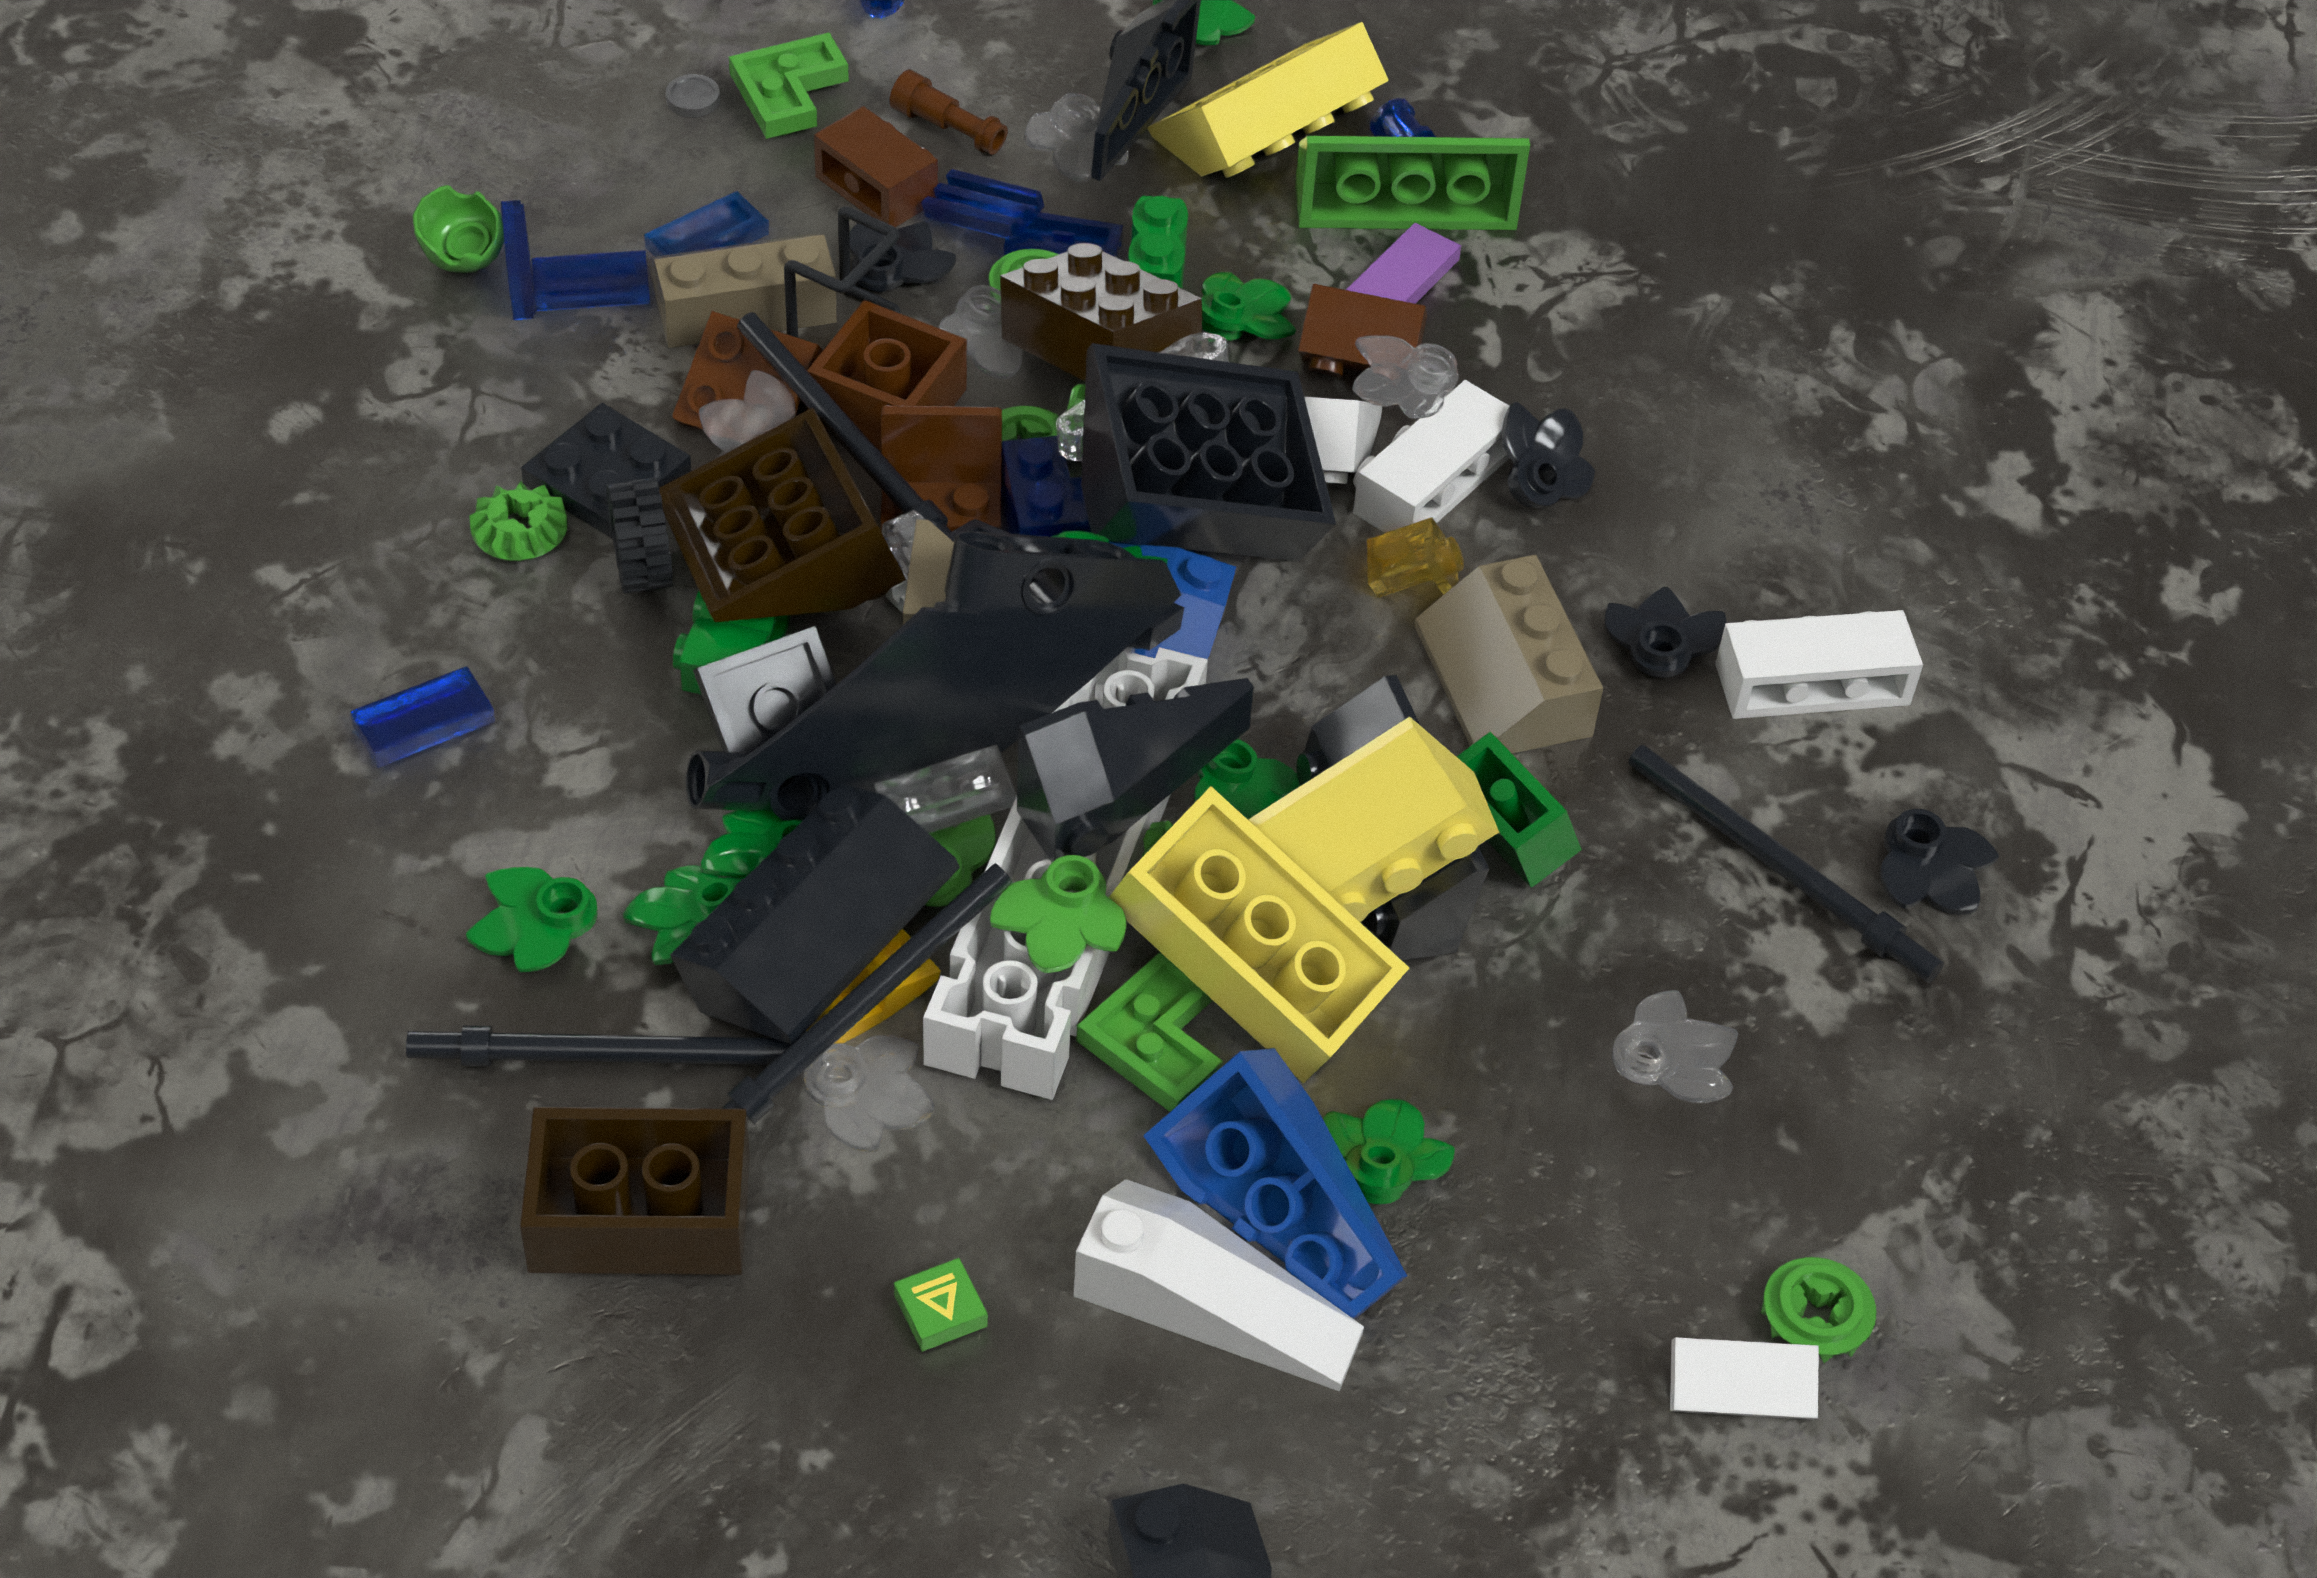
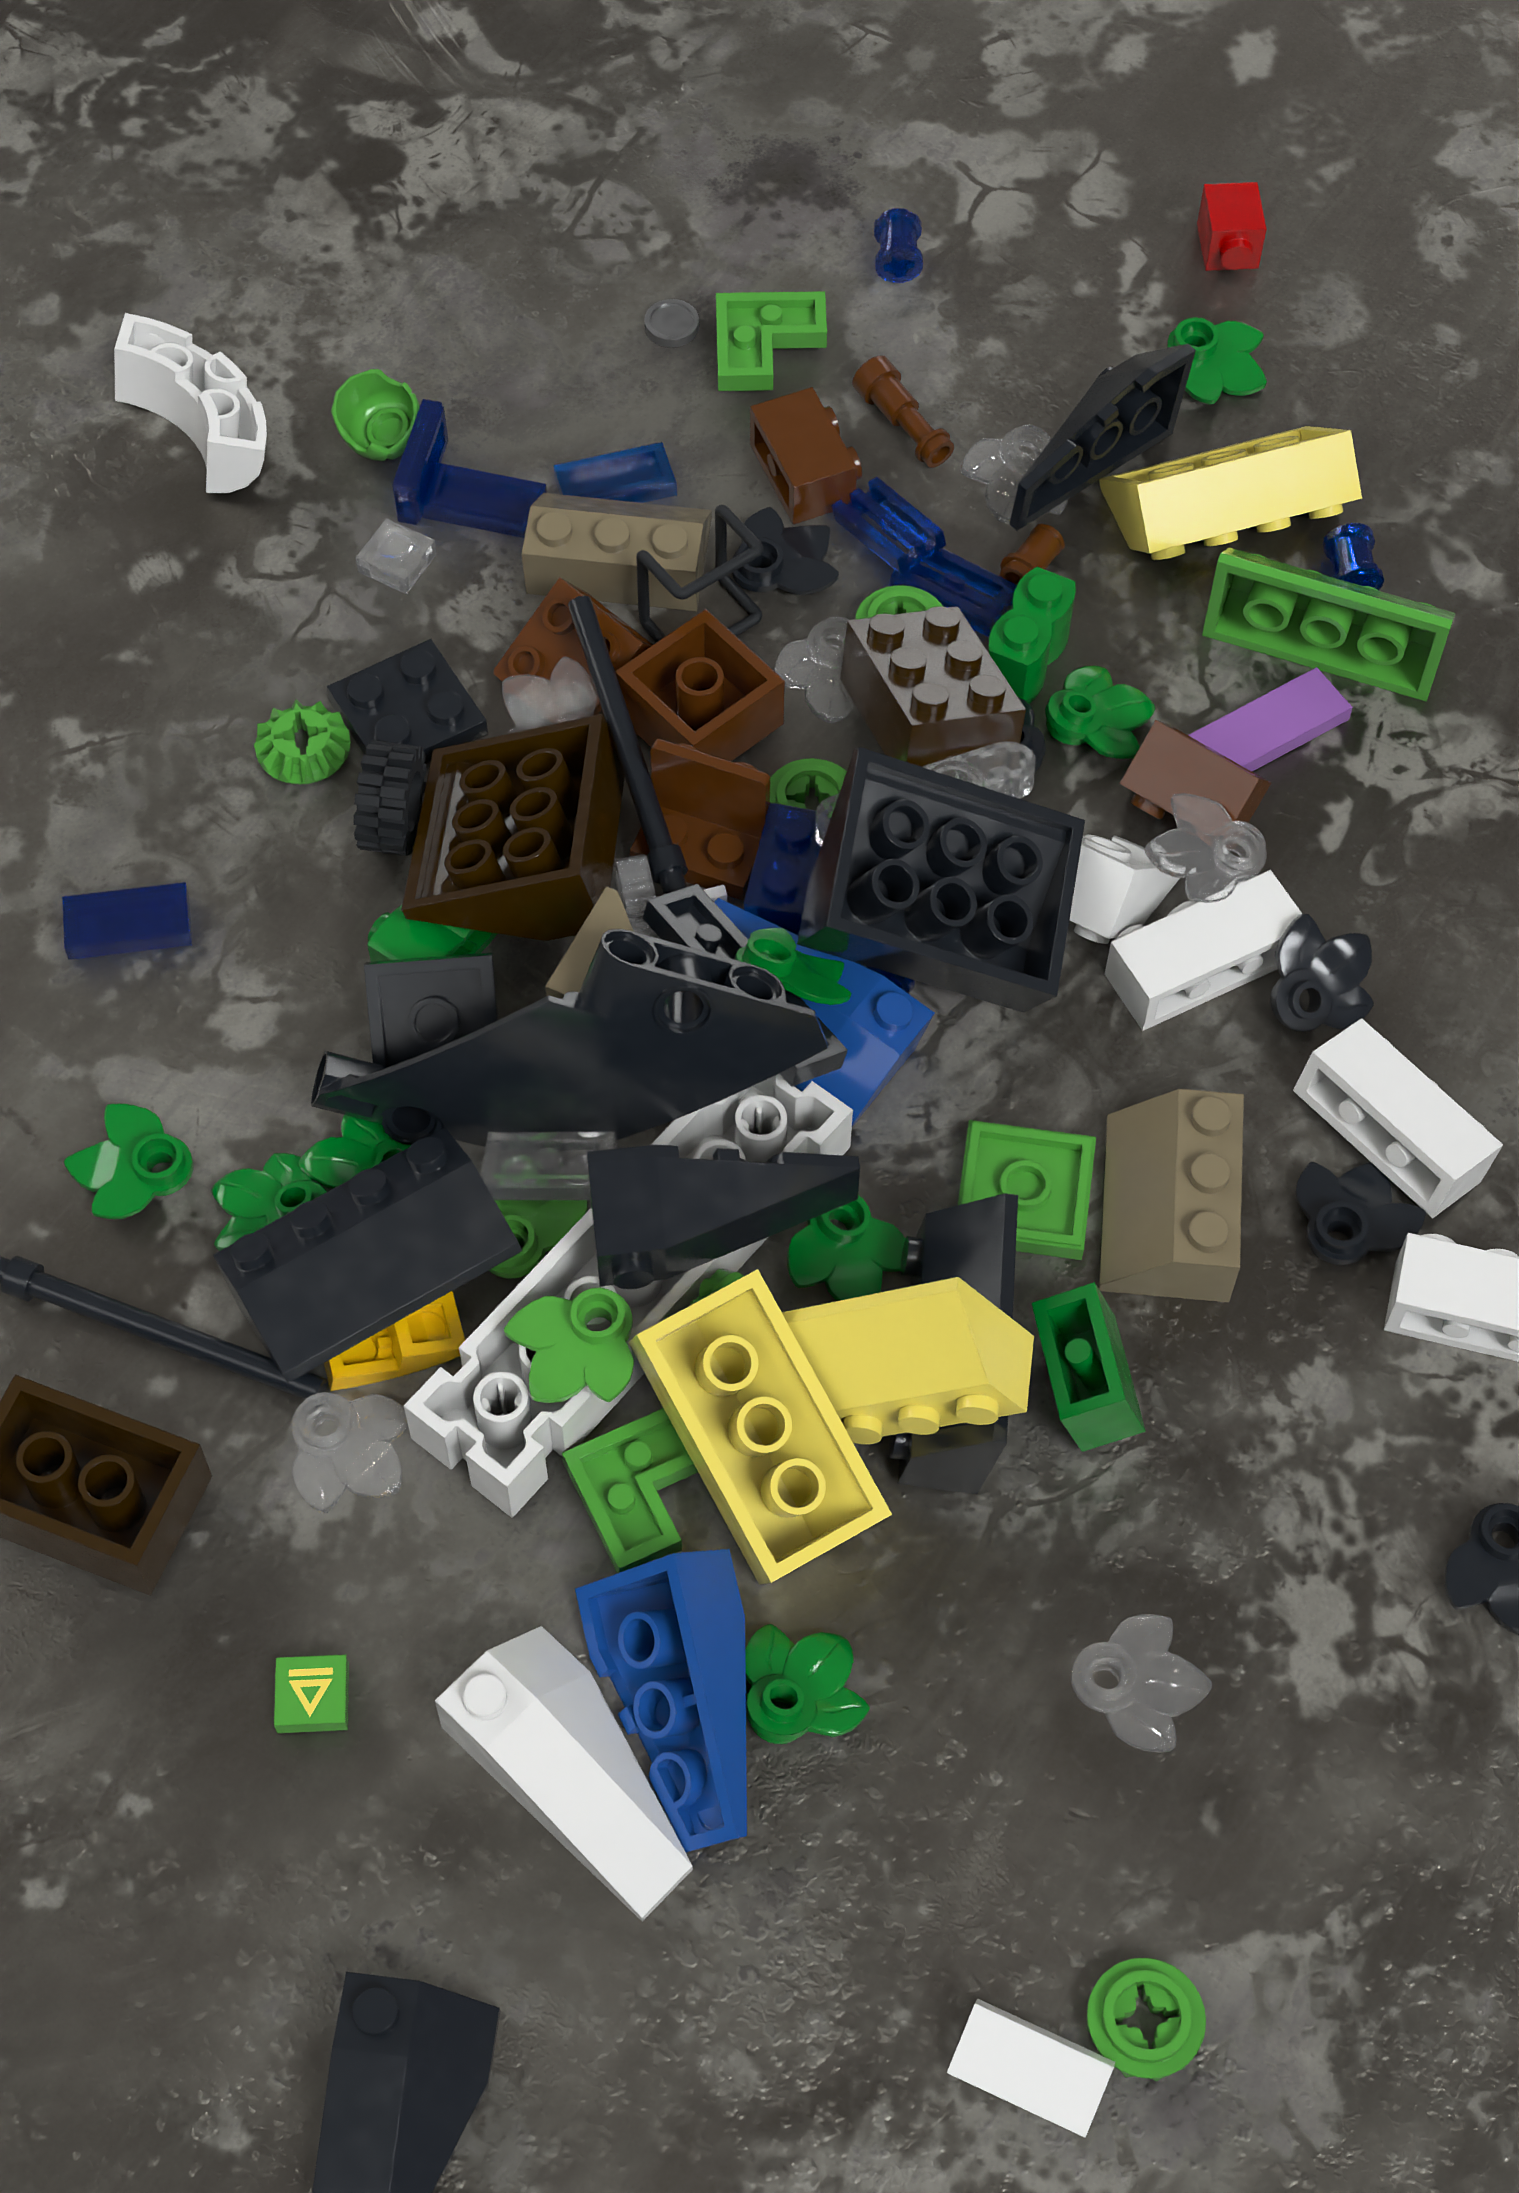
camera: 25 degrees right, 10 degrees up
black bar [721,863,1013,1125] -> none
clear yellow bracket [1367,517,1464,598] -> none
black bar [1628,745,1944,983] -> none
none -> white brick [114,313,267,493]
none -> clear plate [356,518,437,594]
none -> bright green tile [958,1120,1096,1260]
none -> reddish brown pin [999,524,1065,594]
none -> white brick [1293,1018,1503,1218]

